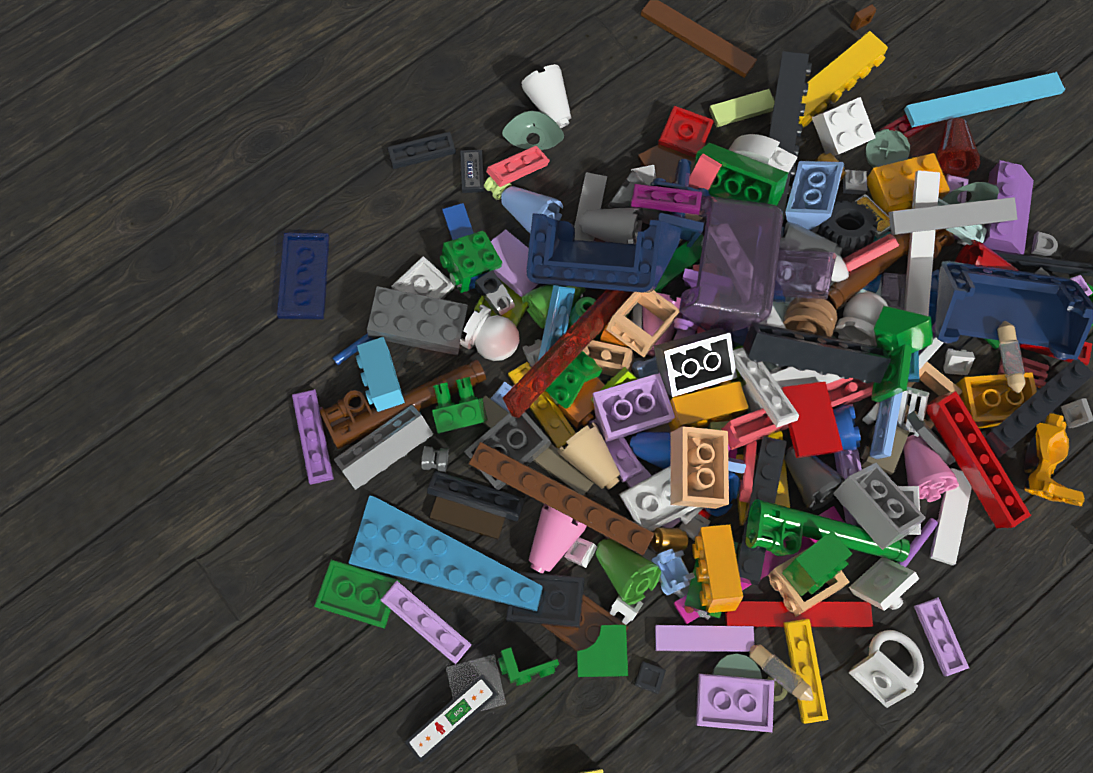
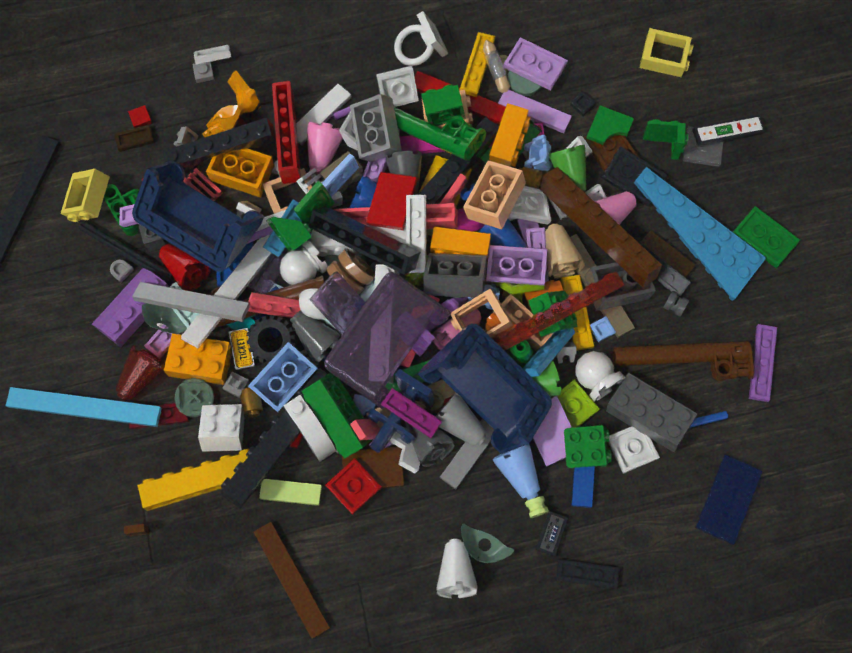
camera: 150 degrees left, 0 degrees up
light grey brick [334,405,433,490] -> none
medium azure brick [356,337,405,412] -> none
lavender tile [380,581,472,664] -> none
green brick [432,377,488,433] -> none
leg [475,270,515,316] -> none
coral tile [486,145,550,187] -> none
light blue tile [728,457,746,474] -> none
dark grey tile [907,411,956,465] -> none
lavender tile [914,597,969,677] -> none
piece [997,321,1026,394] -> none

